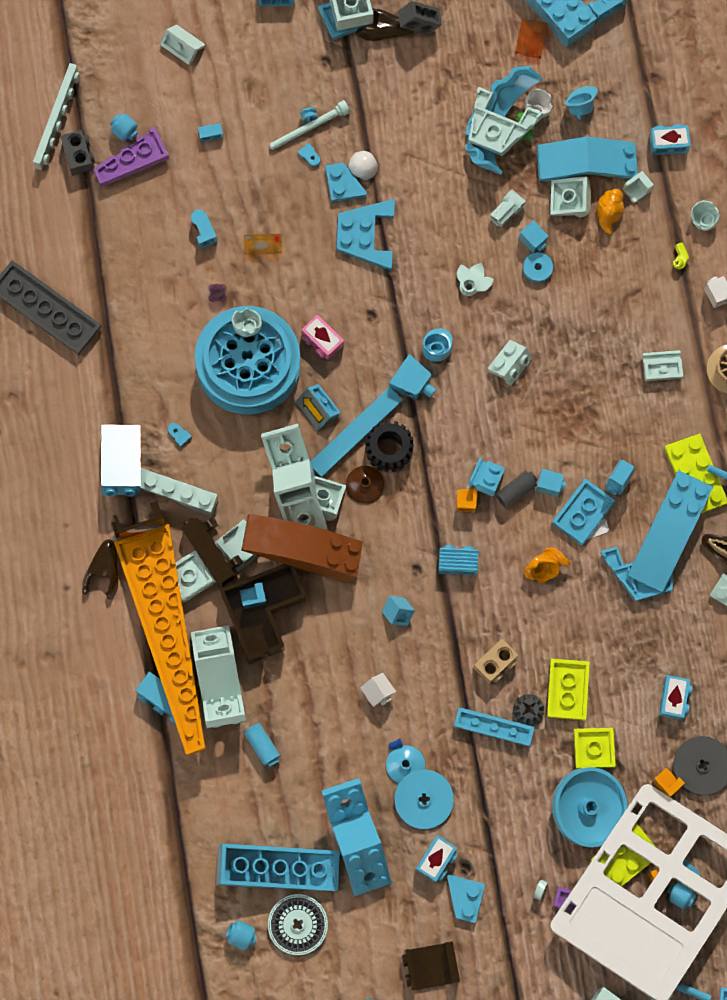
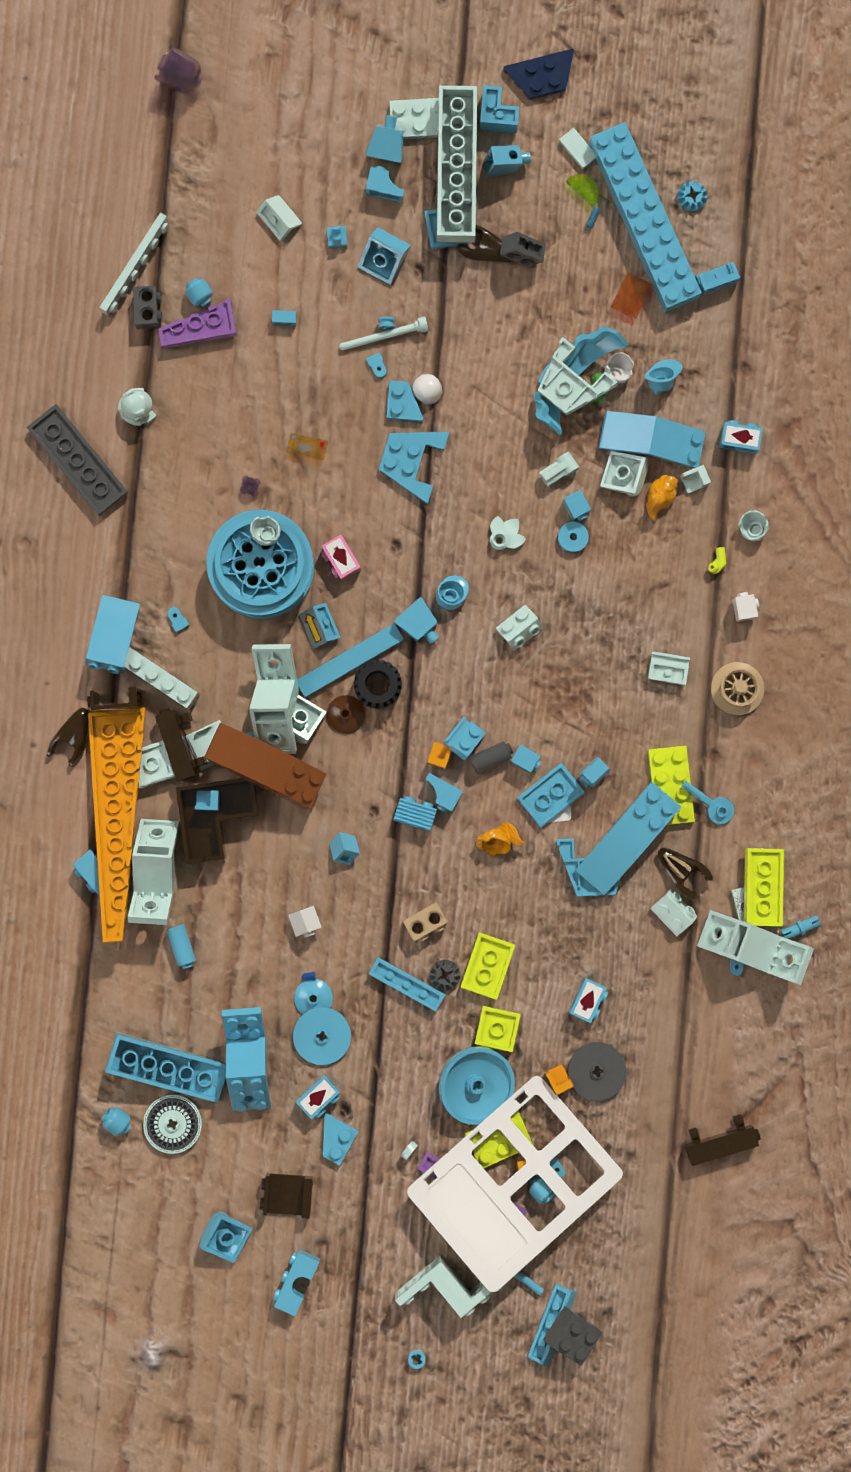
camera: 15 degrees right, 10 degrees up
medium azure leg [191,210,217,249] -> none
none -> light aqua helmet [118,388,157,426]
none -> medium azure tile [327,226,348,248]
none -> medium azure slope [358,227,411,285]
none -> medium azure arch [425,773,463,813]

